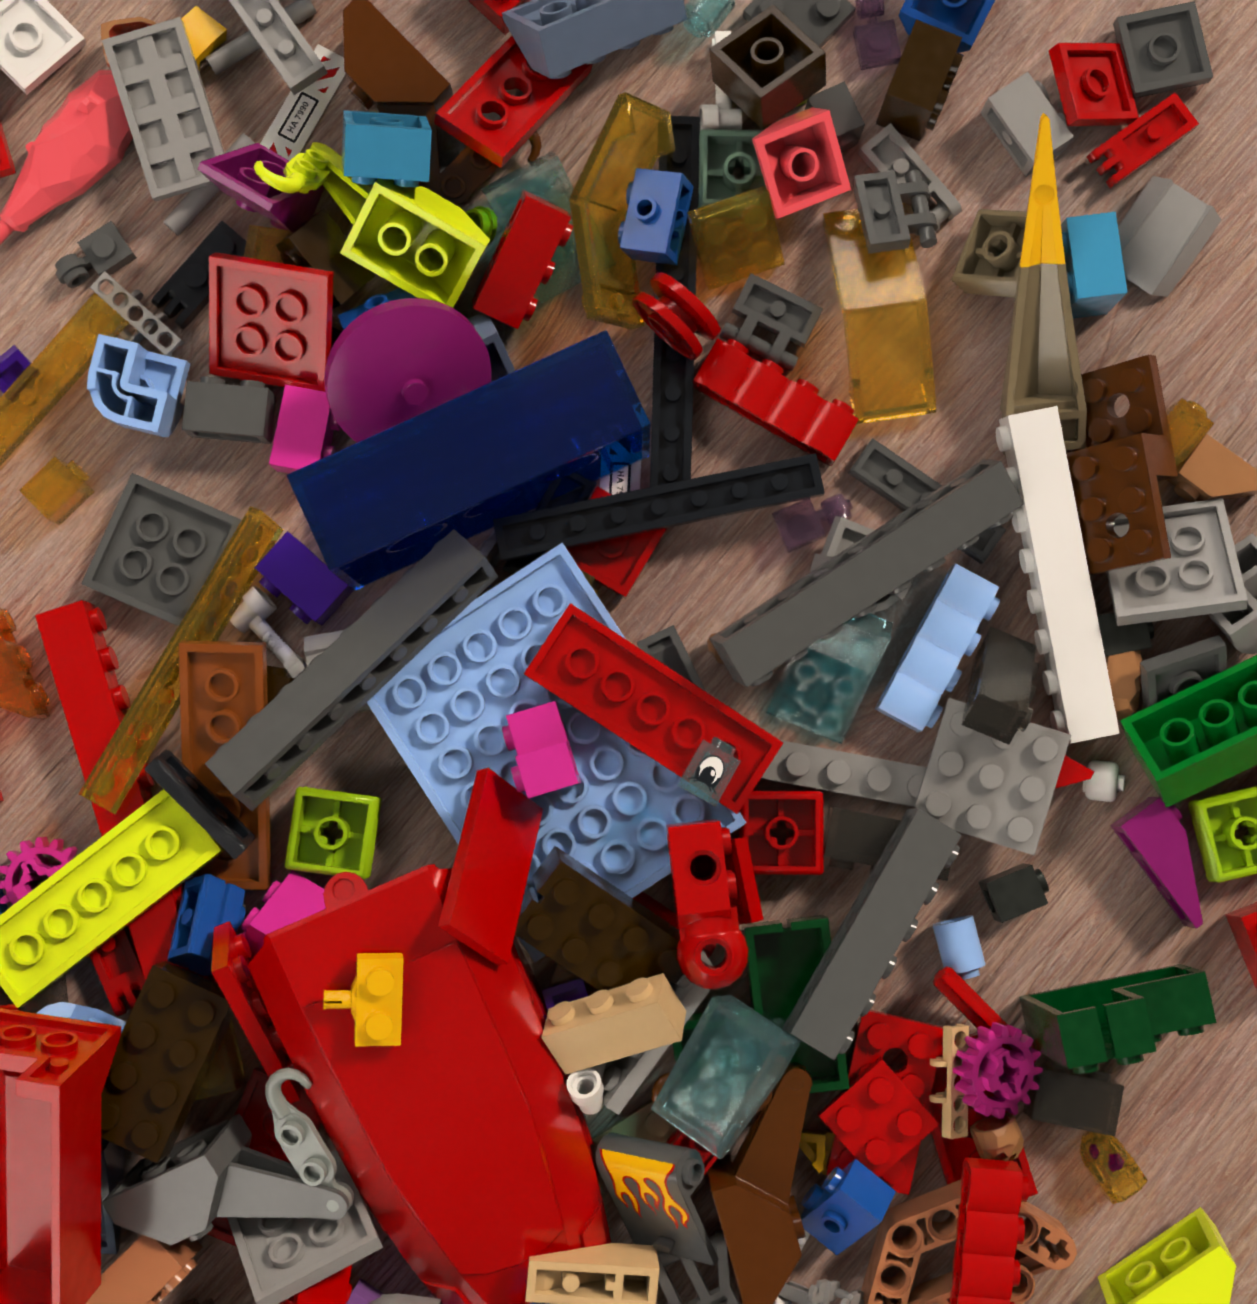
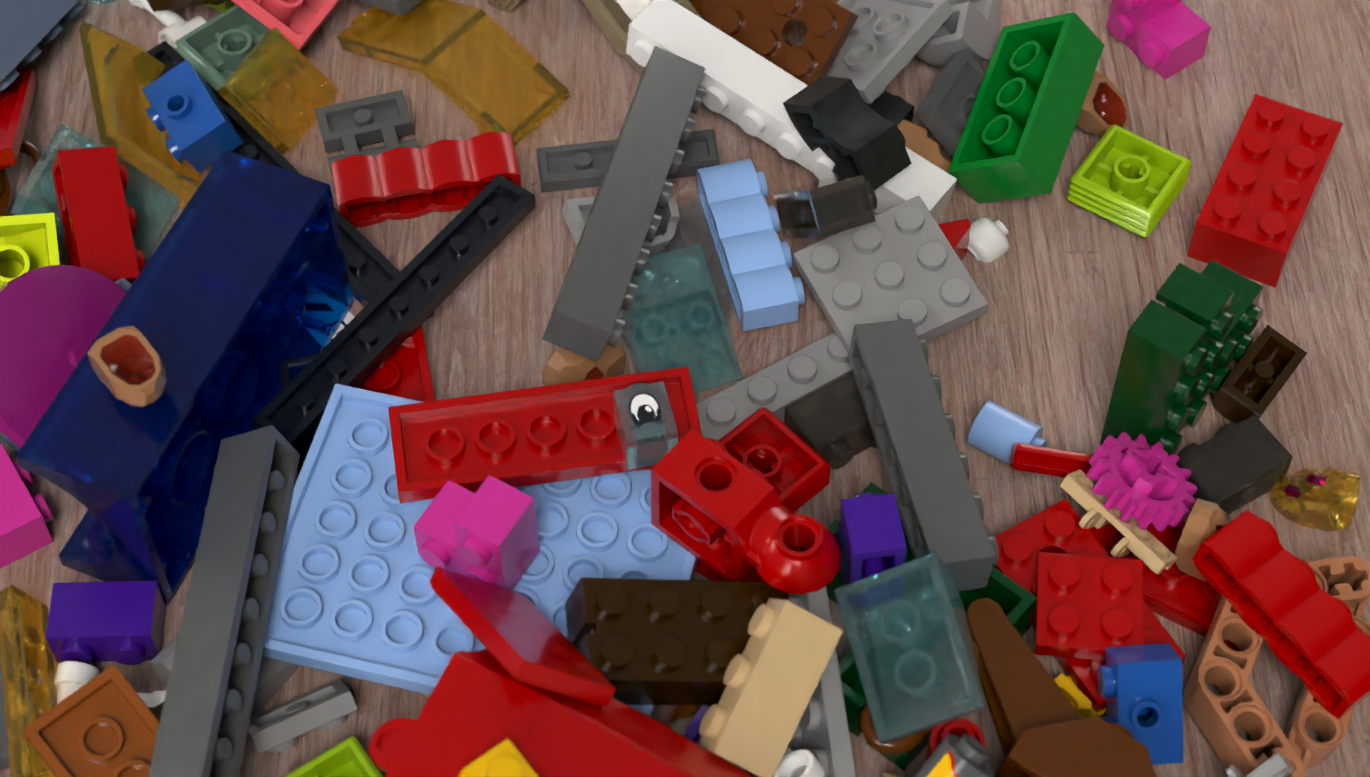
camera: 45 degrees left, 30 degrees down
red wheel [632,272,721,360] -> none
plate [772,494,853,553] -> none
pearl dark grey brick [978,863,1049,923] -> none
magenta slope [1110,797,1203,929] -> none
none -> rock [87,325,167,408]
none -> light grey plate [247,678,358,754]
none -> pearl dark grey brick [783,76,912,192]
none -> dark purple brick [838,493,907,609]
none -> dark brown brick [1214,325,1307,426]

